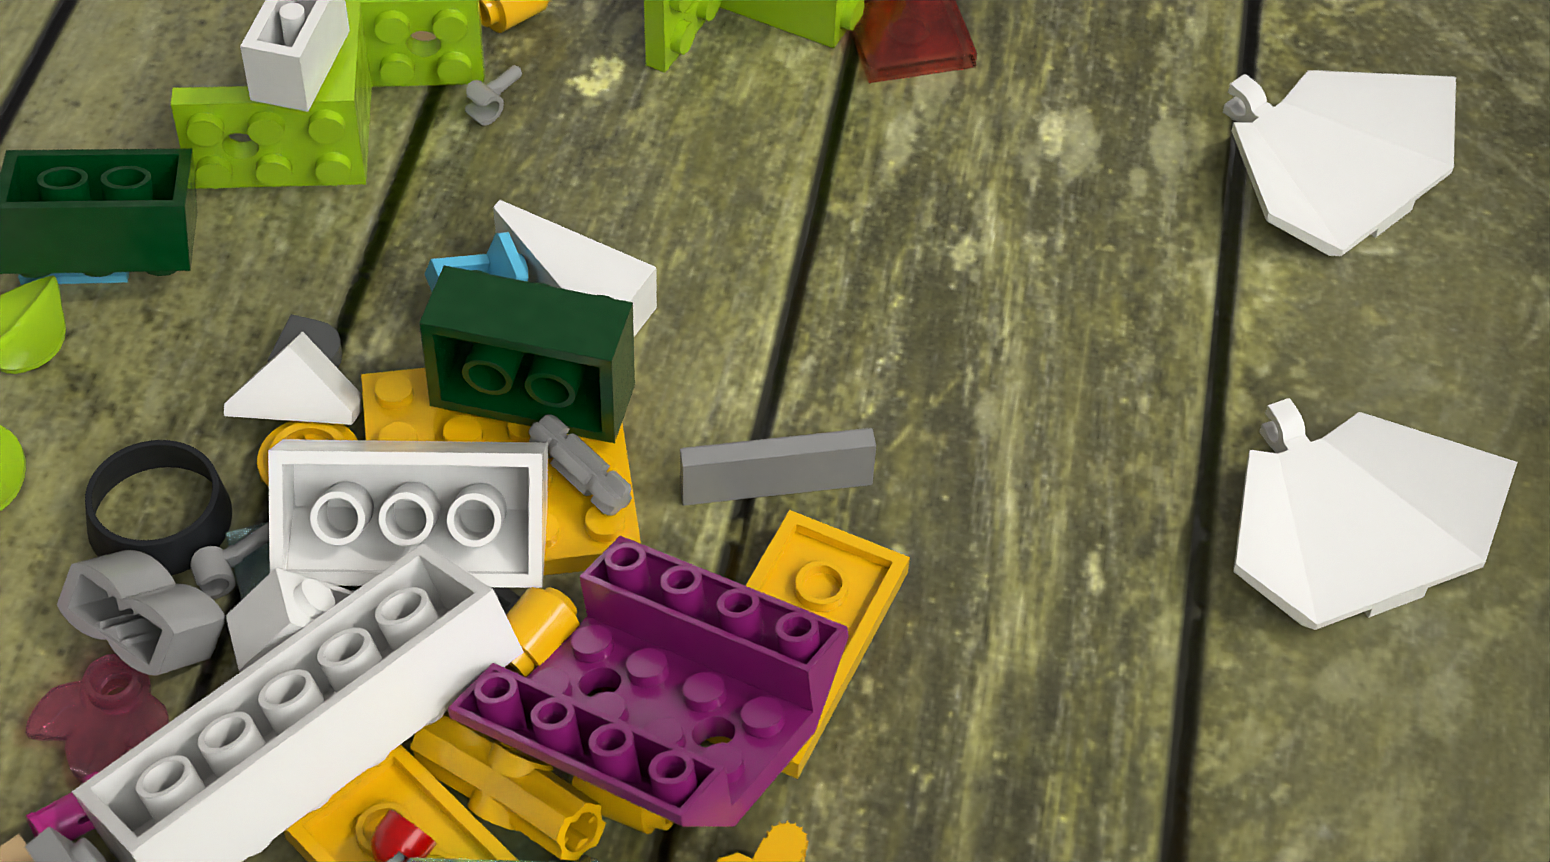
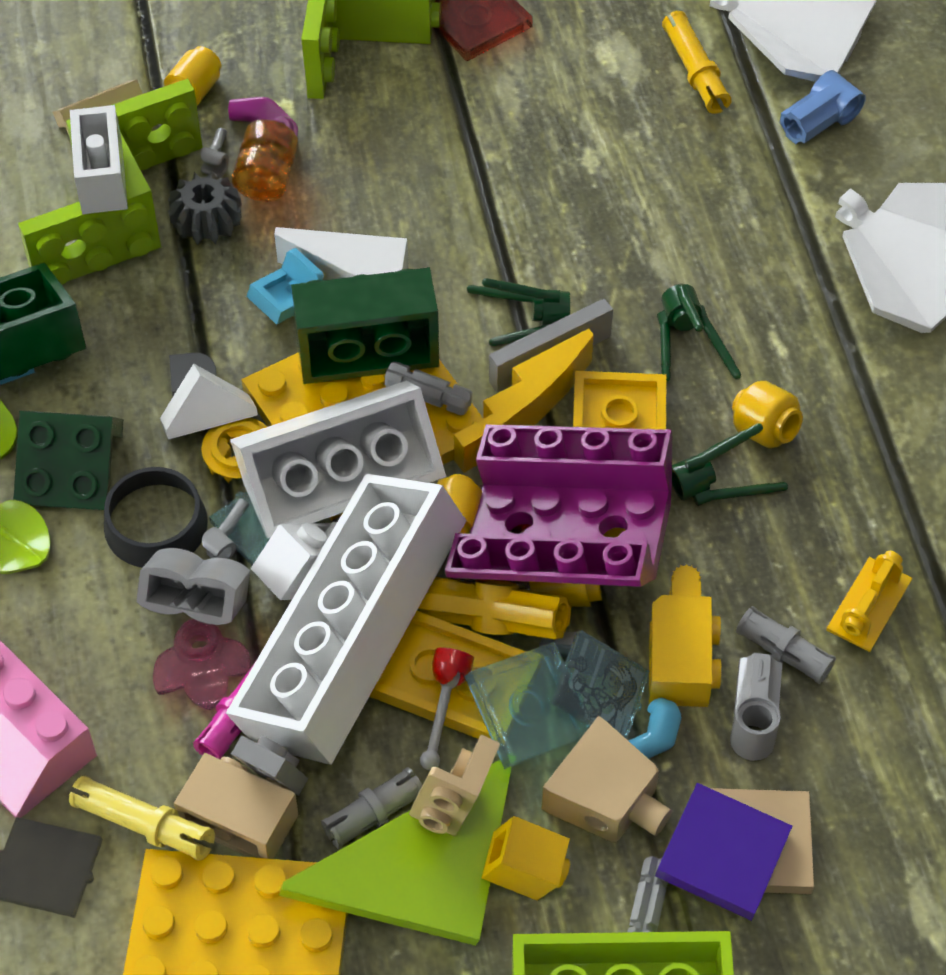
camera: 20 degrees left, 5 degrees up
none -> dark green bracket [13,411,124,510]
none -> dark grey gear [168,171,242,245]
none -> magenta arm [228,97,298,146]
none -> clear orange wheel [231,119,298,202]
none -> yellow slope [454,328,594,473]
none -> dark green plant [467,278,571,346]
none -> dark green plant [657,284,741,382]
none -> yellow pin [662,11,732,114]
none -> dark green plant [672,423,788,506]
none -> yellow head [732,380,803,448]
none -> medium blue piece [779,70,866,144]

